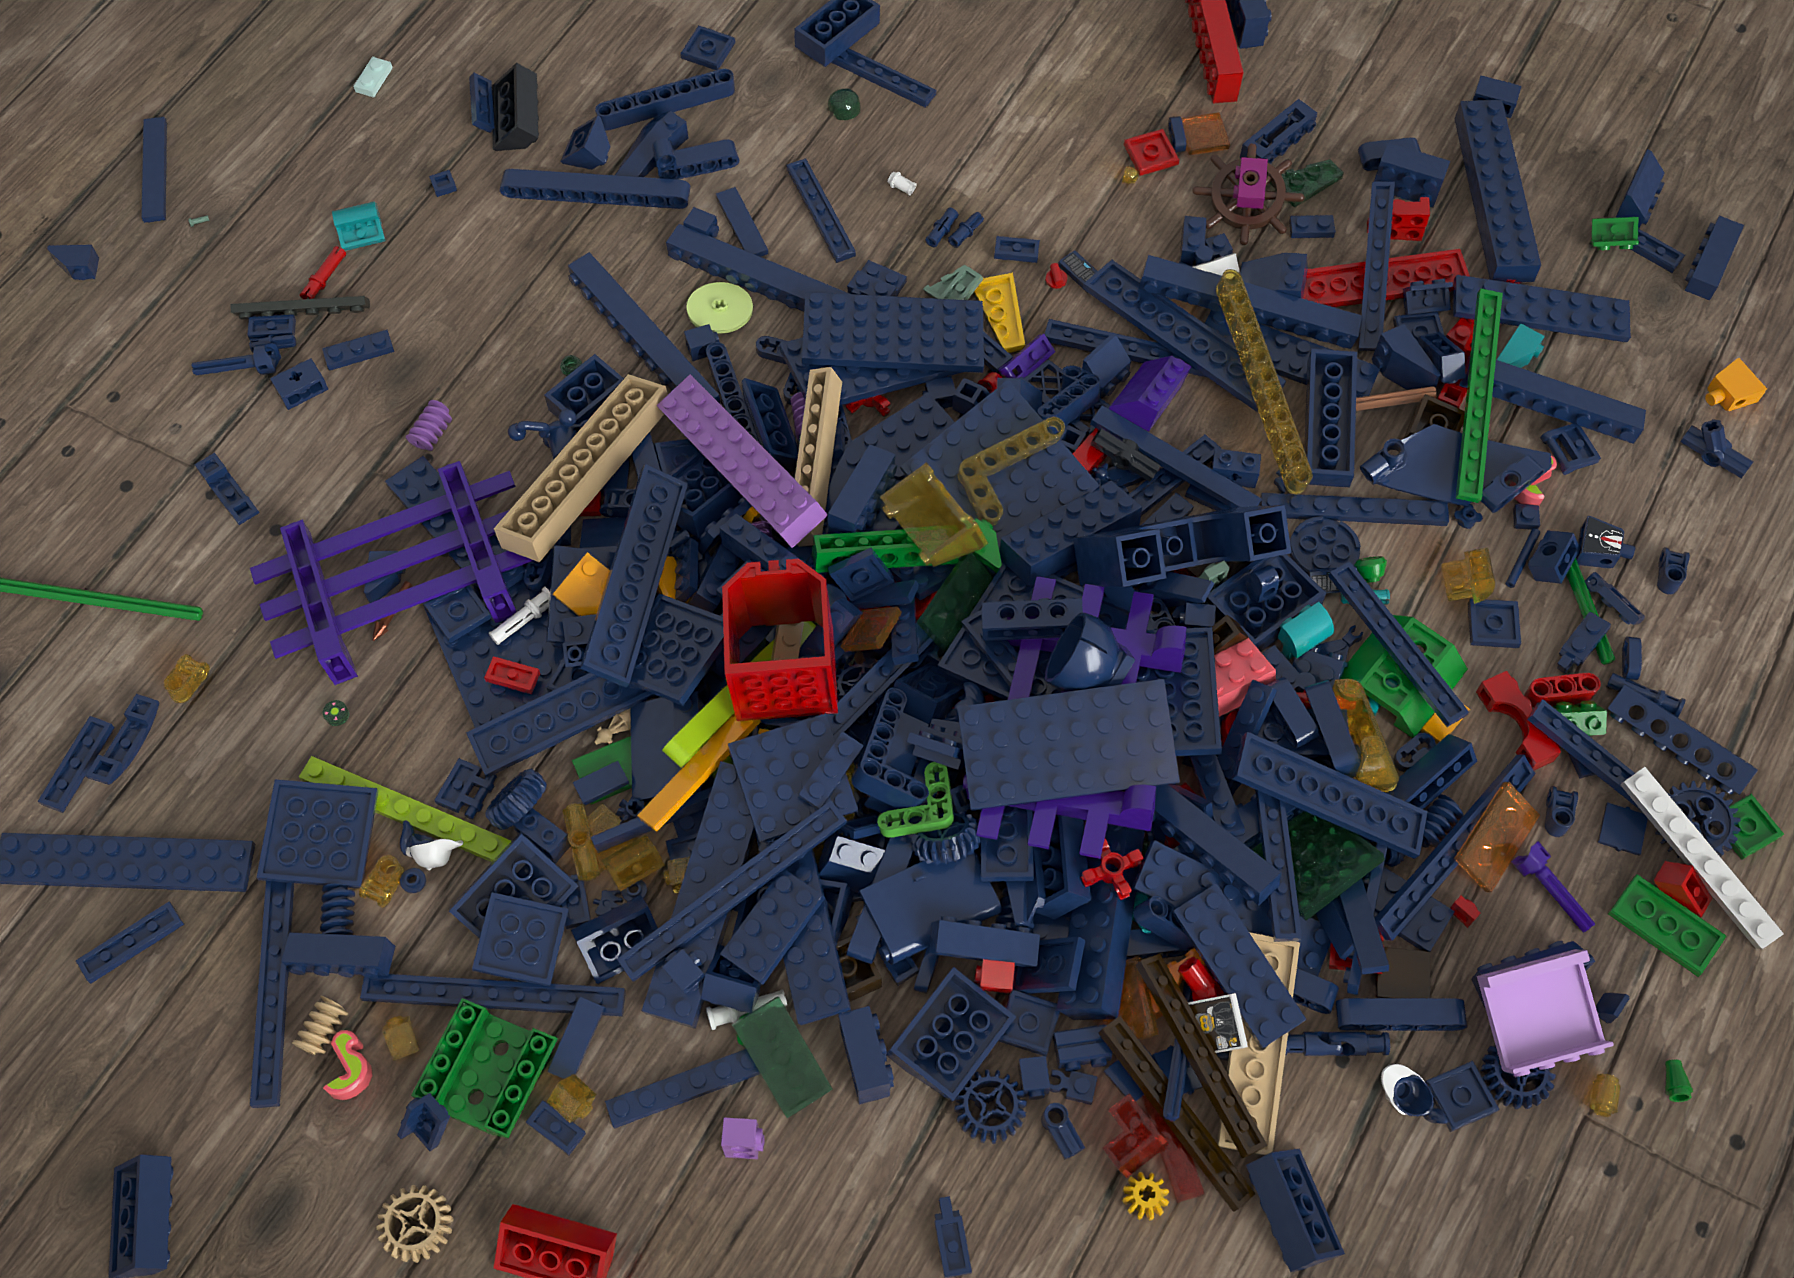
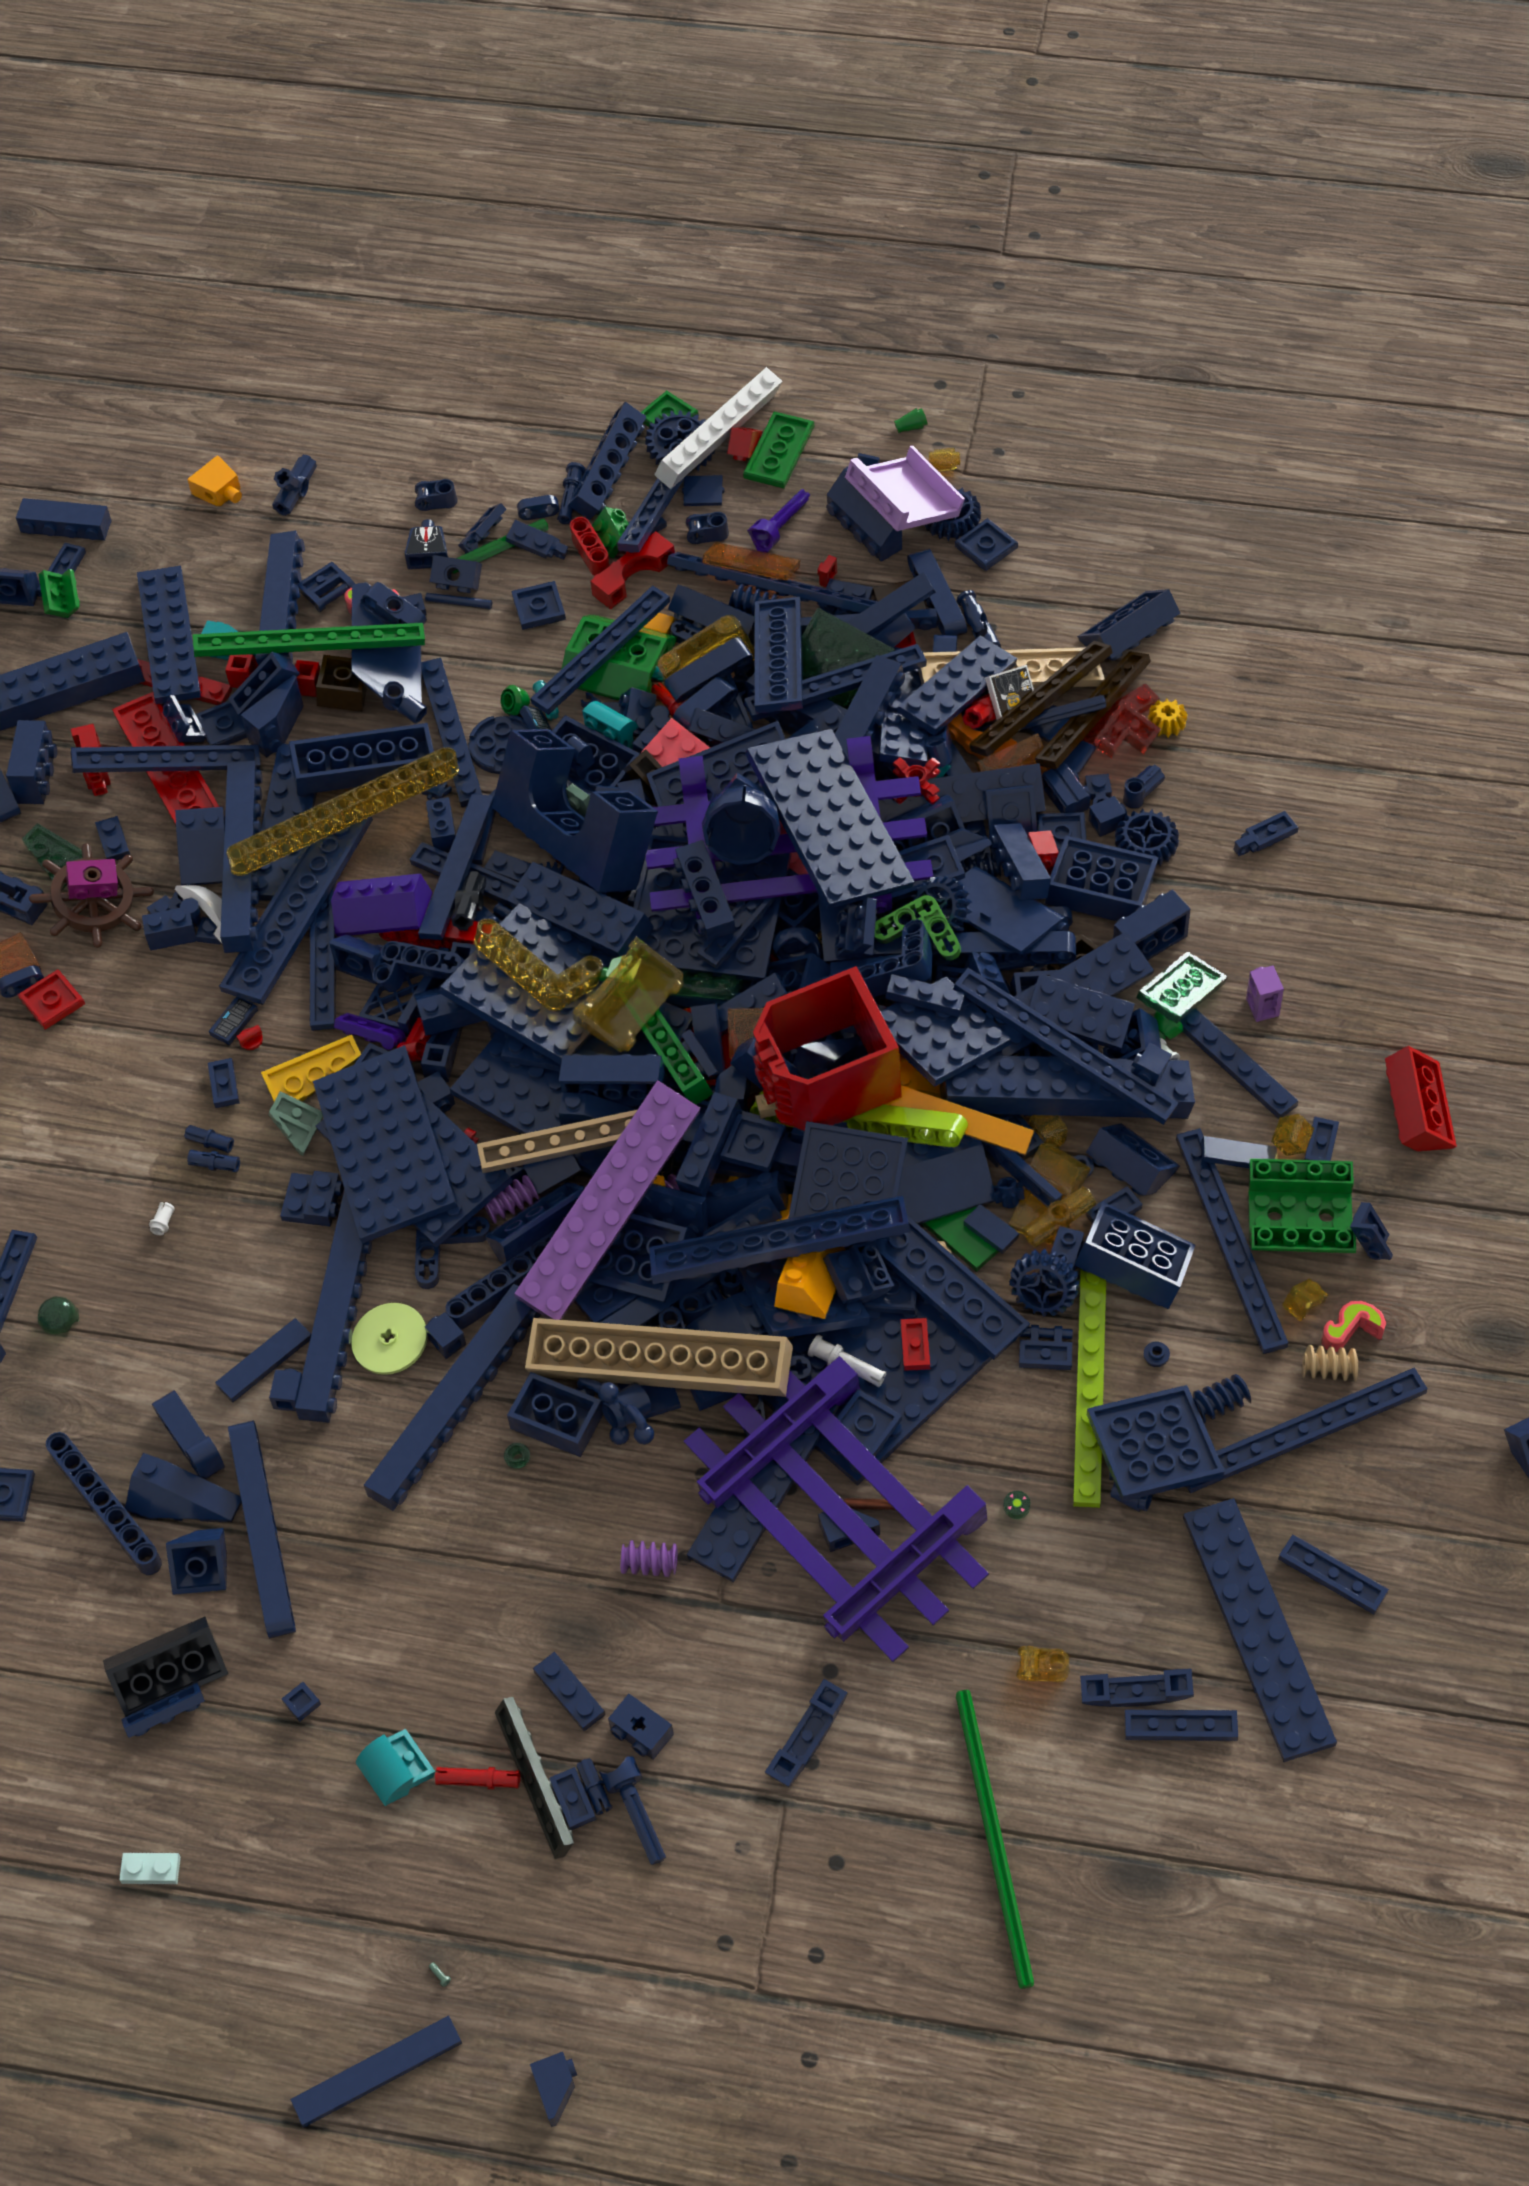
camera: 105 degrees left, 5 degrees down
dark blue brick [281,933,396,978] -> none
clear yellow piece [359,855,405,908] -> none
tan gear [376,1185,453,1263] -> none
white hair [400,820,463,870] -> none
dark blue plate [472,892,569,987] -> none
dark blue piece [593,890,623,916] -> none
dark blue tile [786,158,856,263] -> none
clear yellow hinge [1122,166,1139,184] -> none
nougat axle [1356,386,1437,411] -> none
dark blue hair [1381,1064,1448,1124] -> none
clear yellow brick [1442,547,1495,604] -> none
dark blue plate [1454,504,1483,529] -> none

